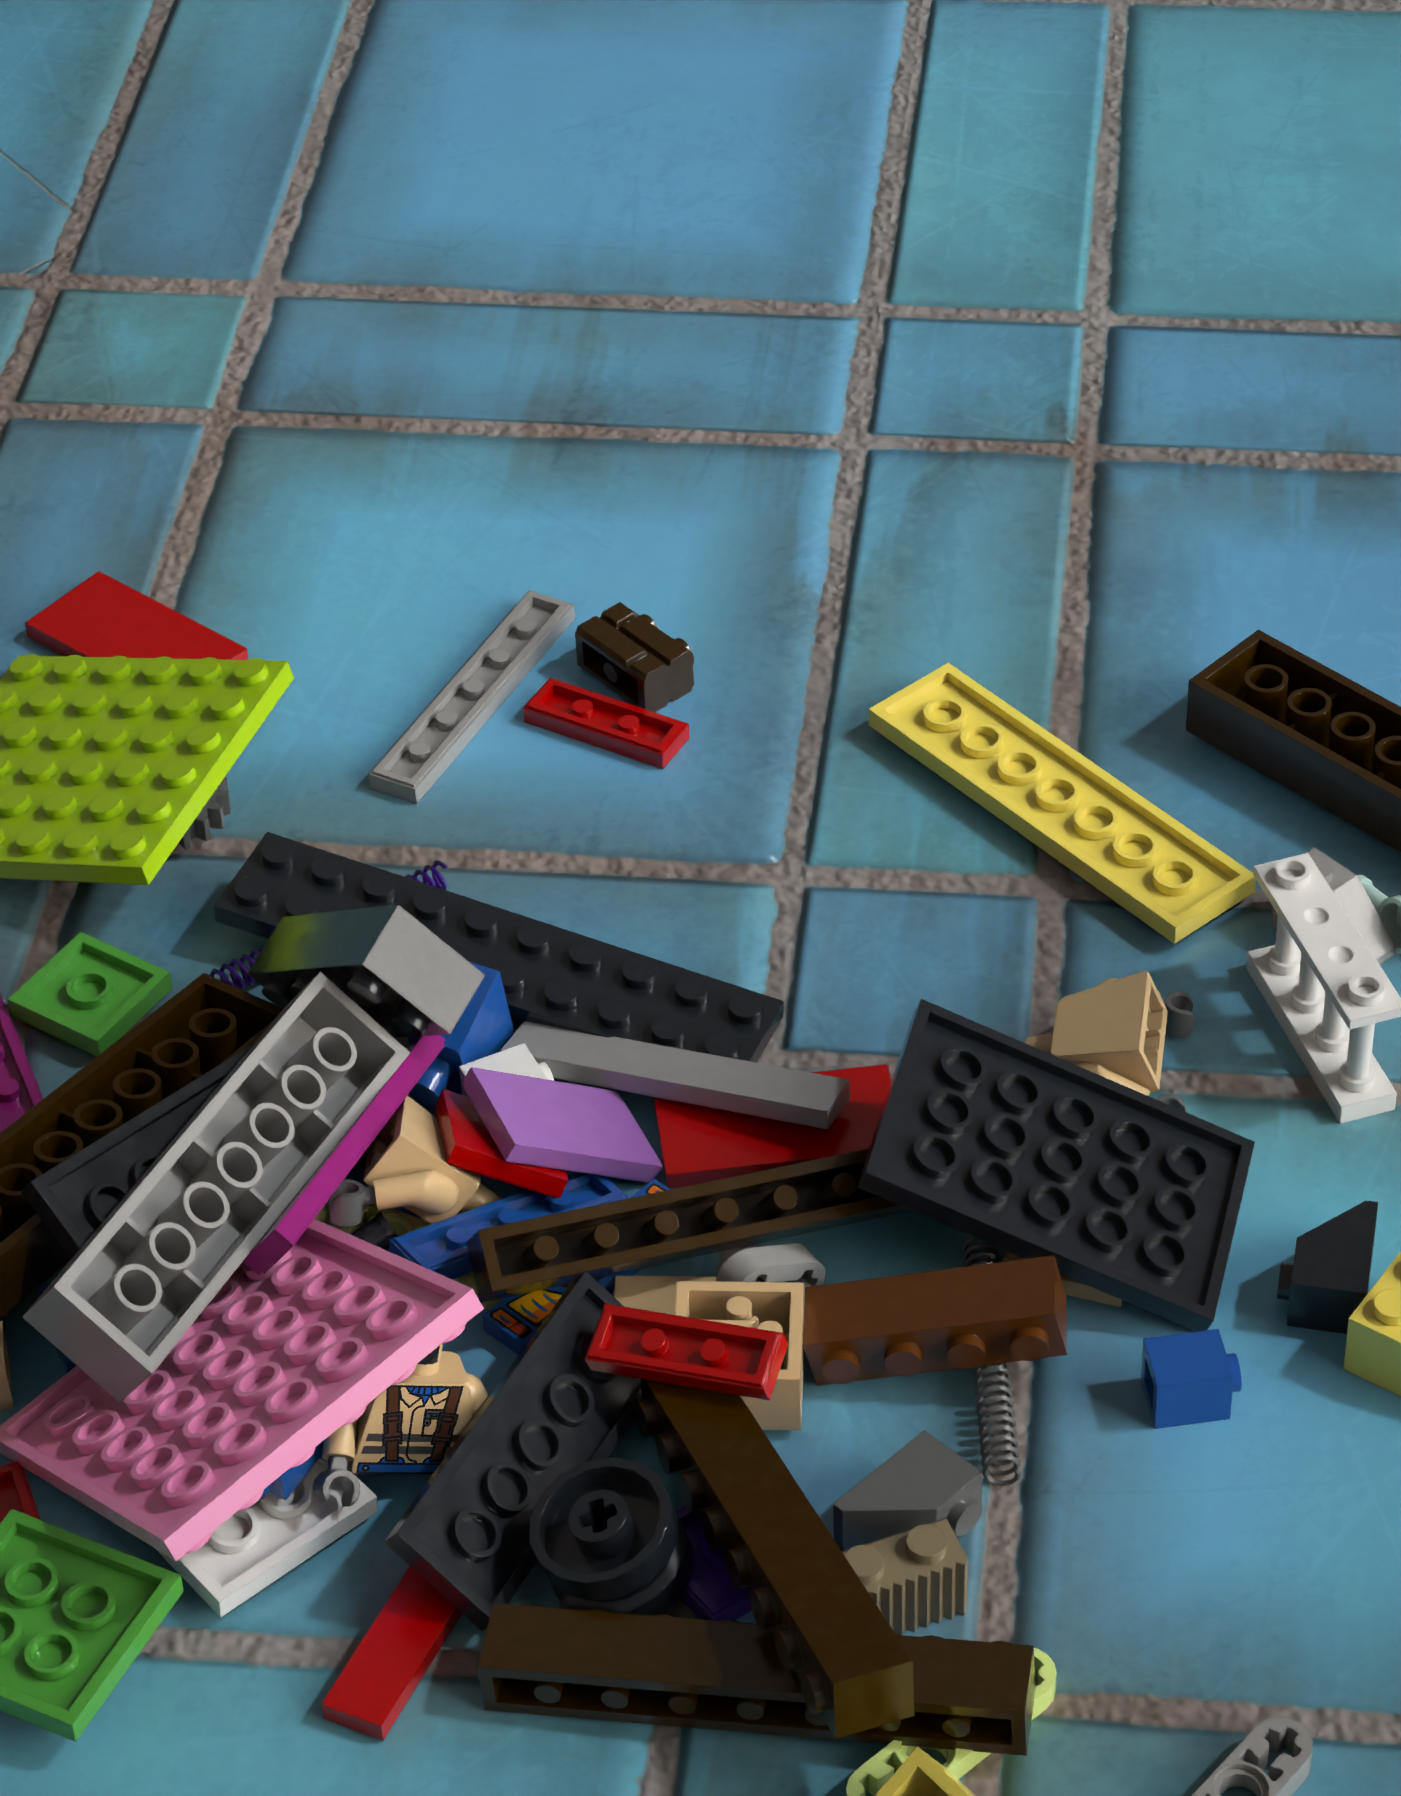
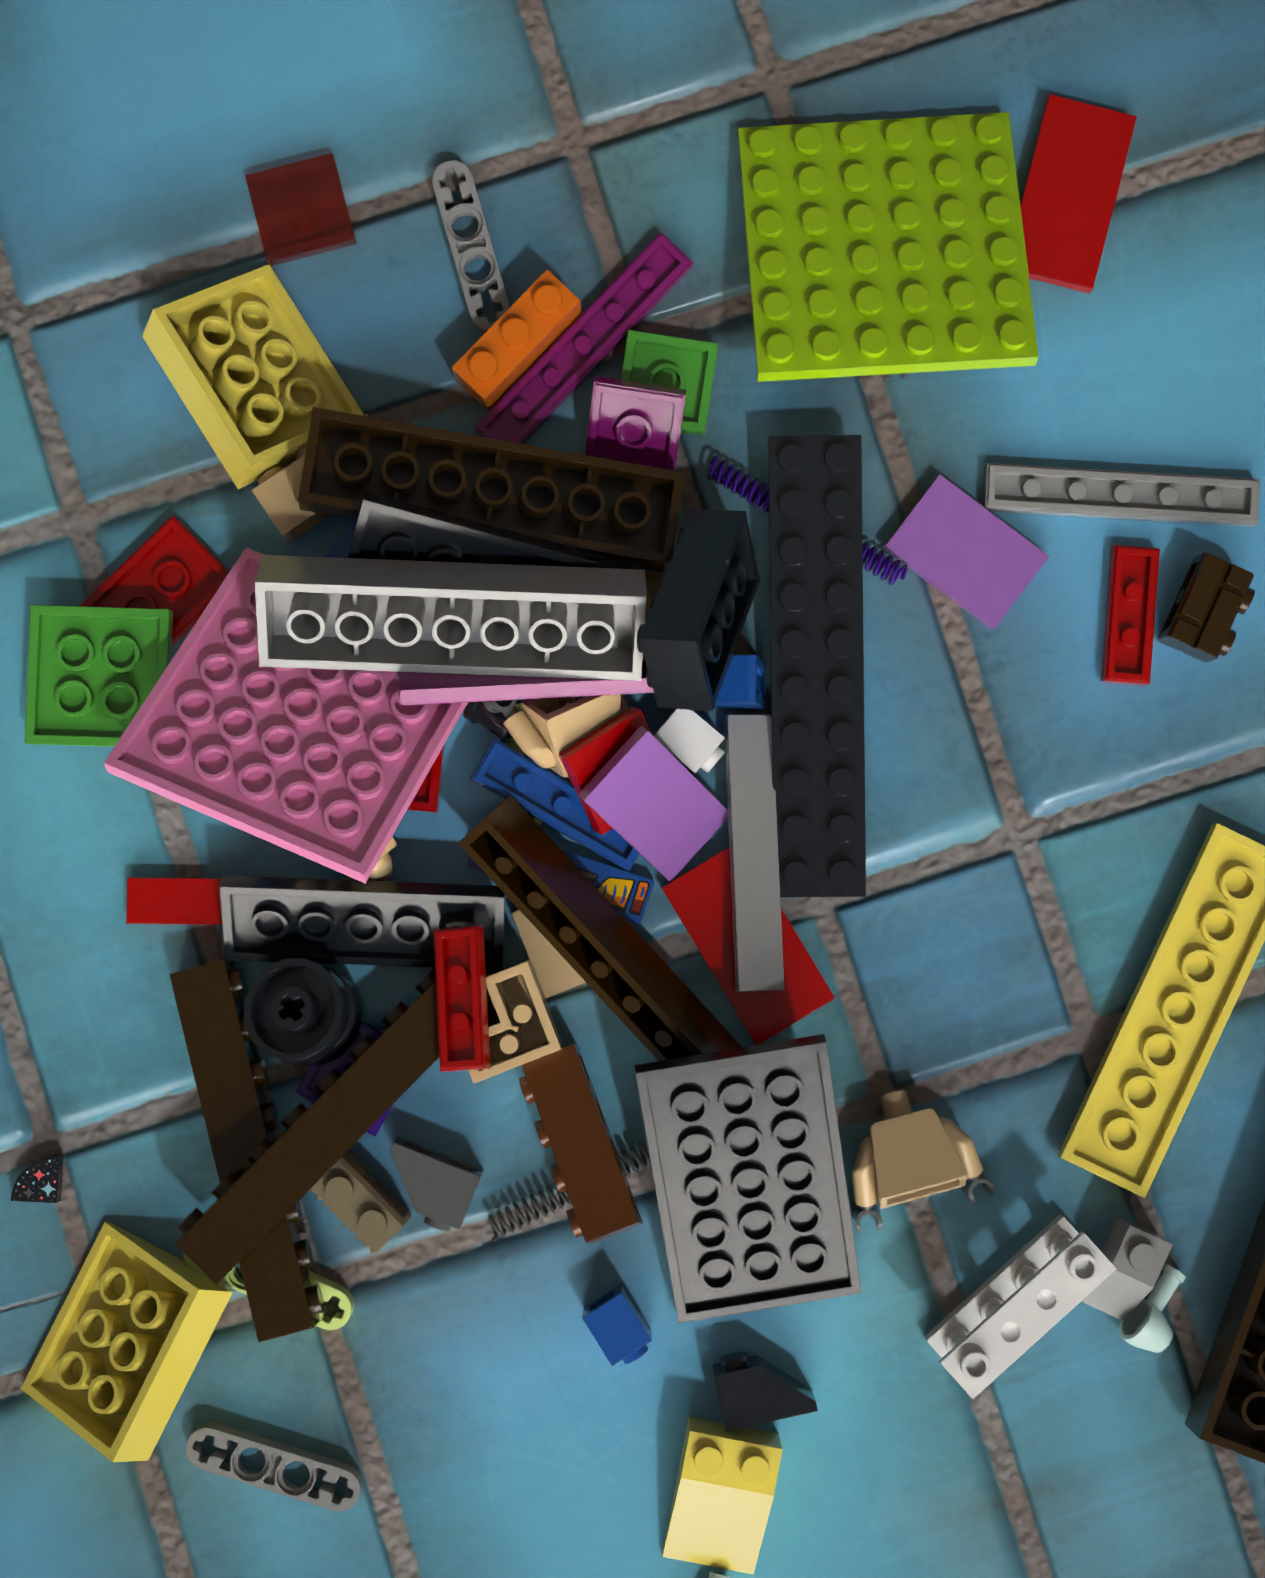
camera: 65 degrees right, 45 degrees up
light grey beam [716,1243,826,1302] -> none
none -> magenta tile [585,376,687,471]
none -> medium lavender tile [883,474,1049,630]

